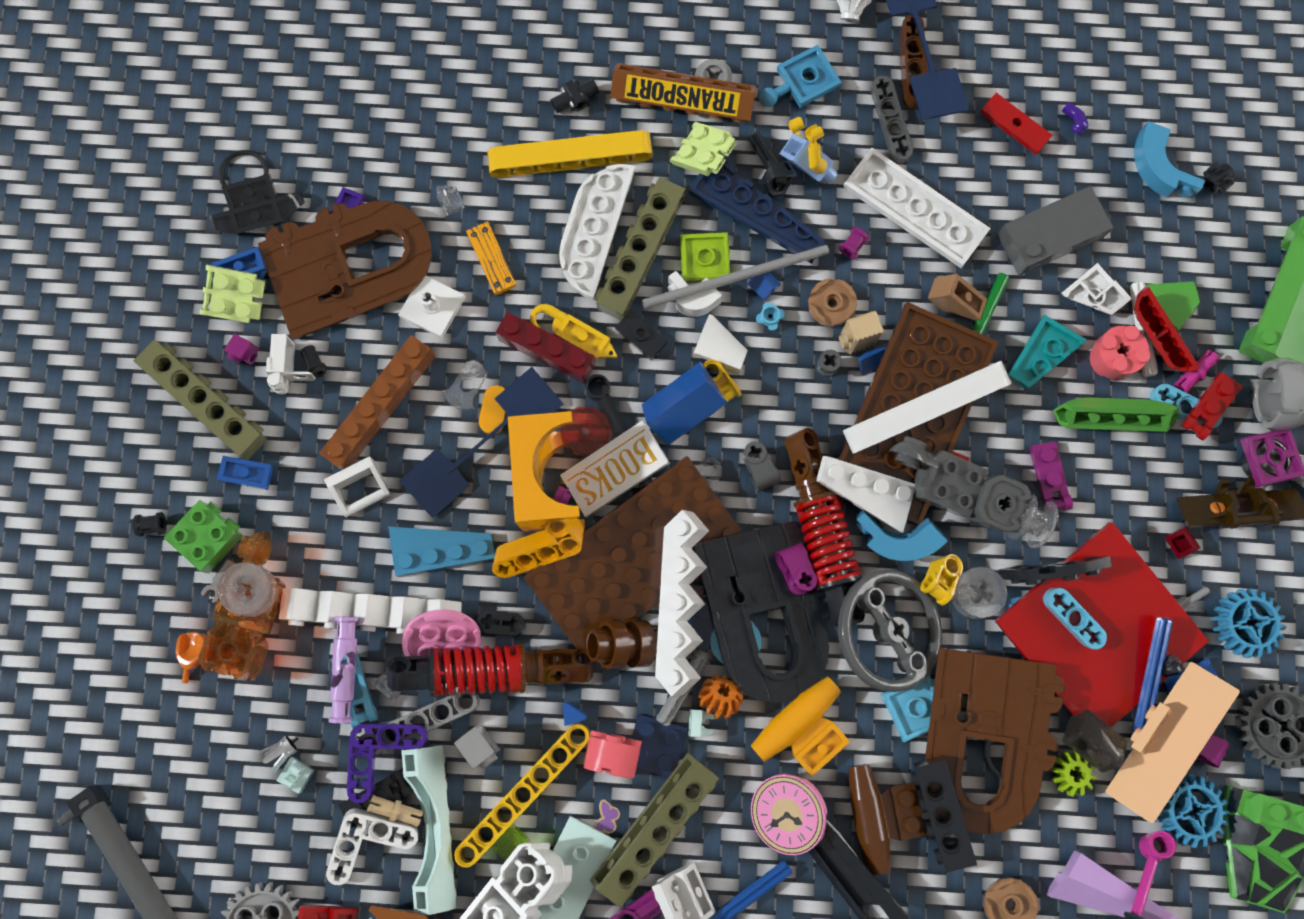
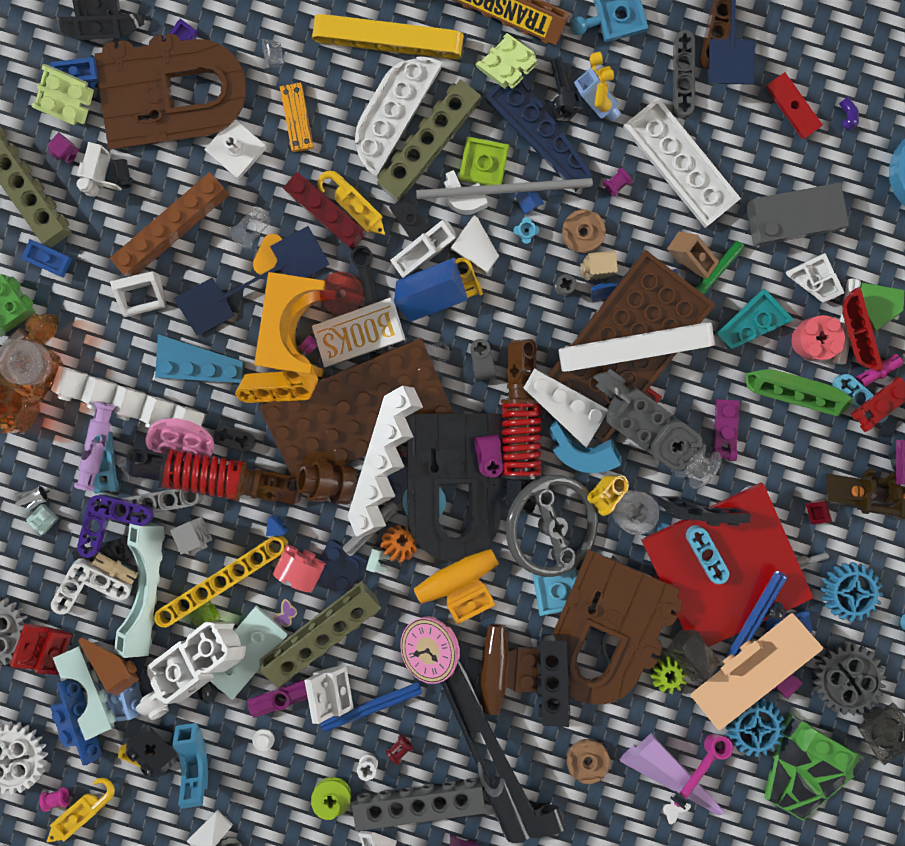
camera: 15 degrees right, 10 degrees up
none -> white slope [390,220,459,278]

